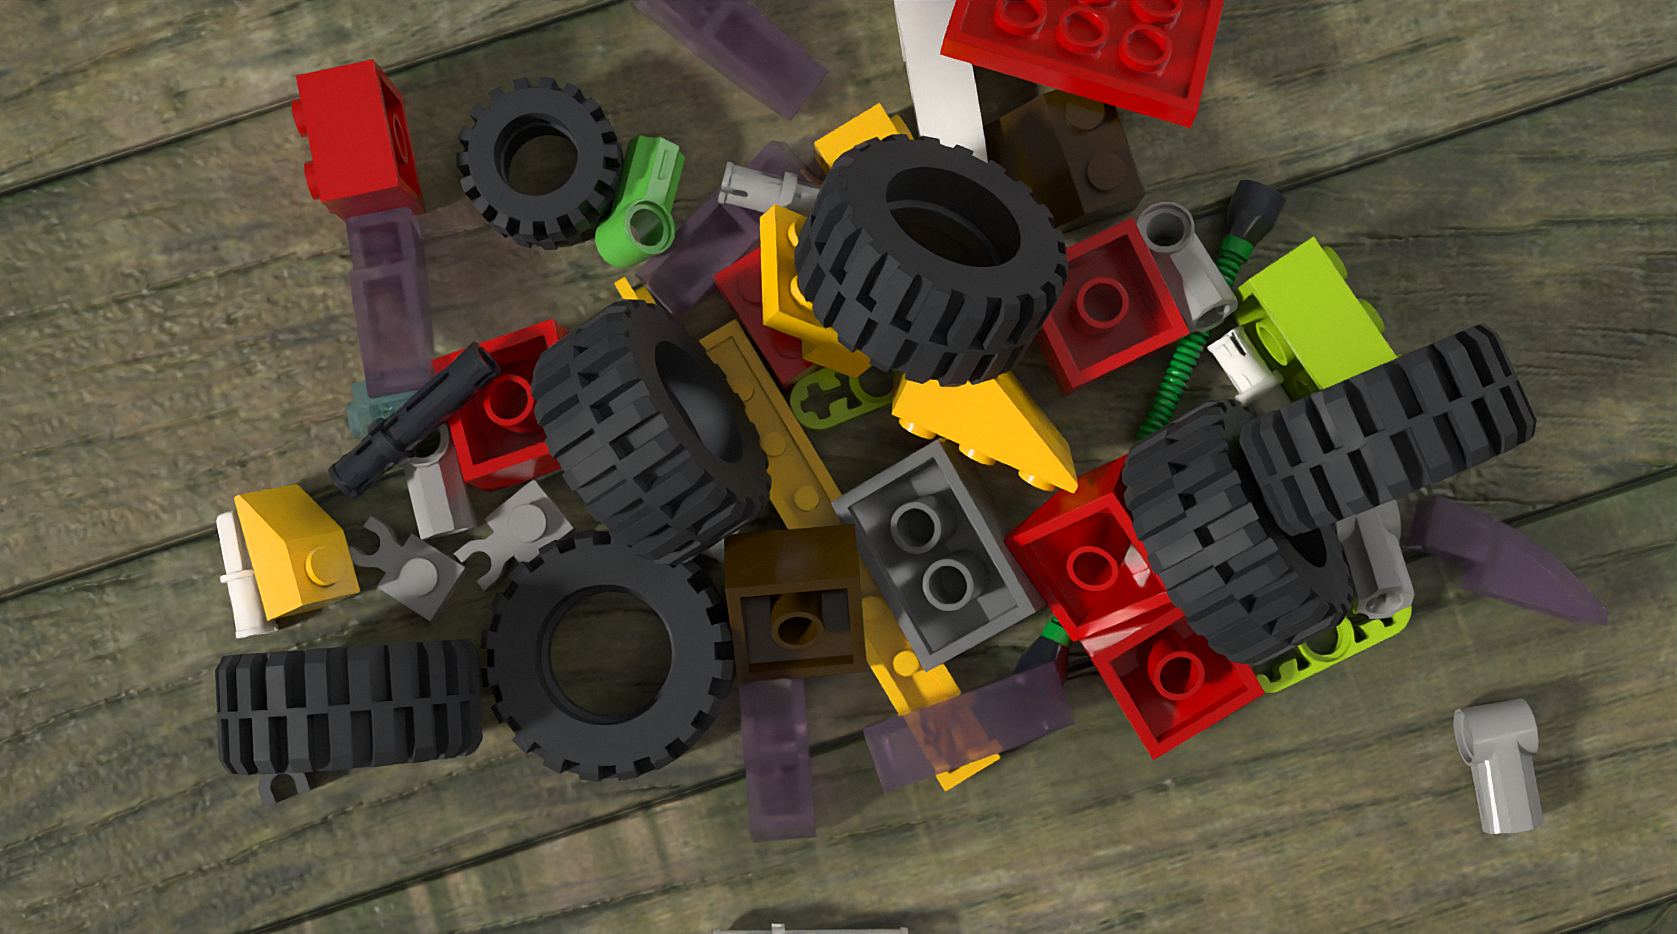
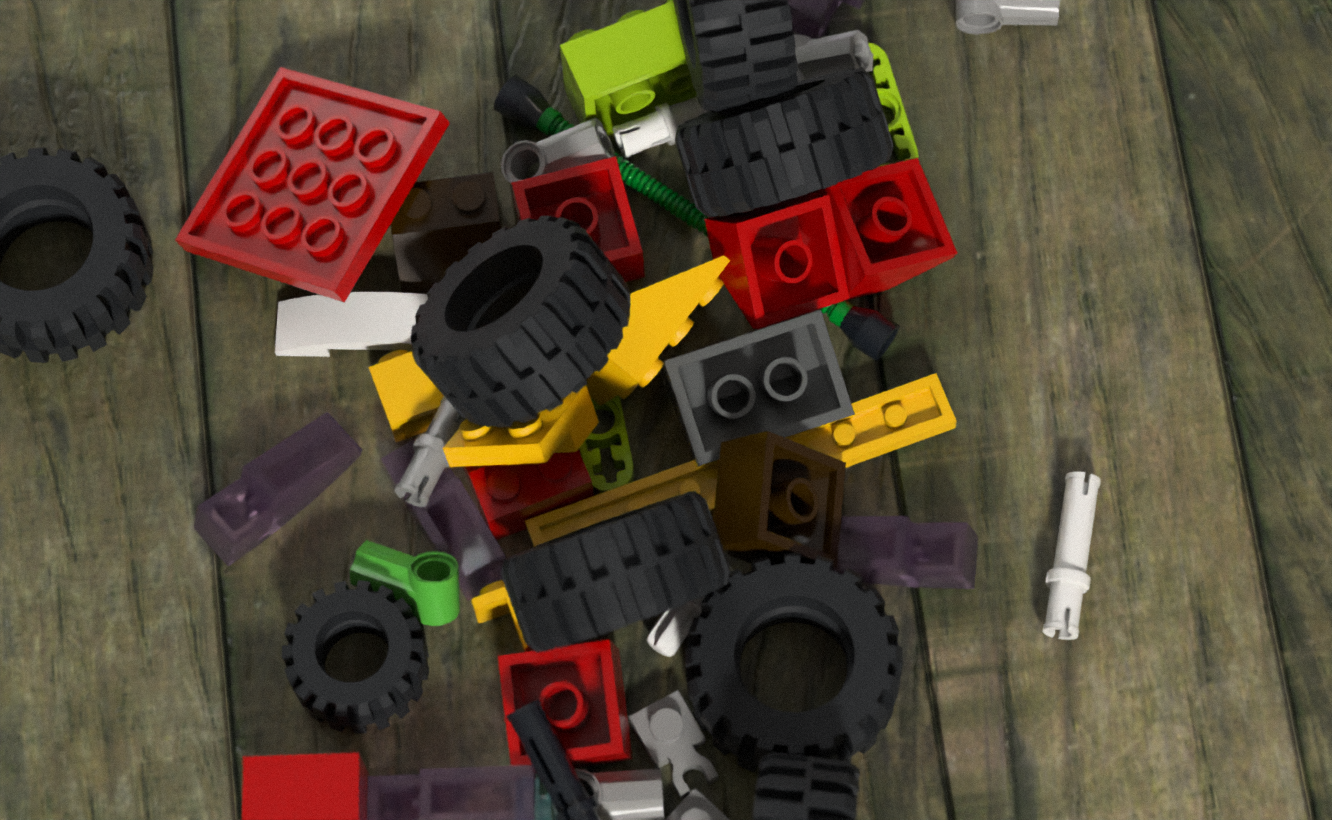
camera: 75 degrees left, 15 degrees down
slope [863,660,1075,793] -> none

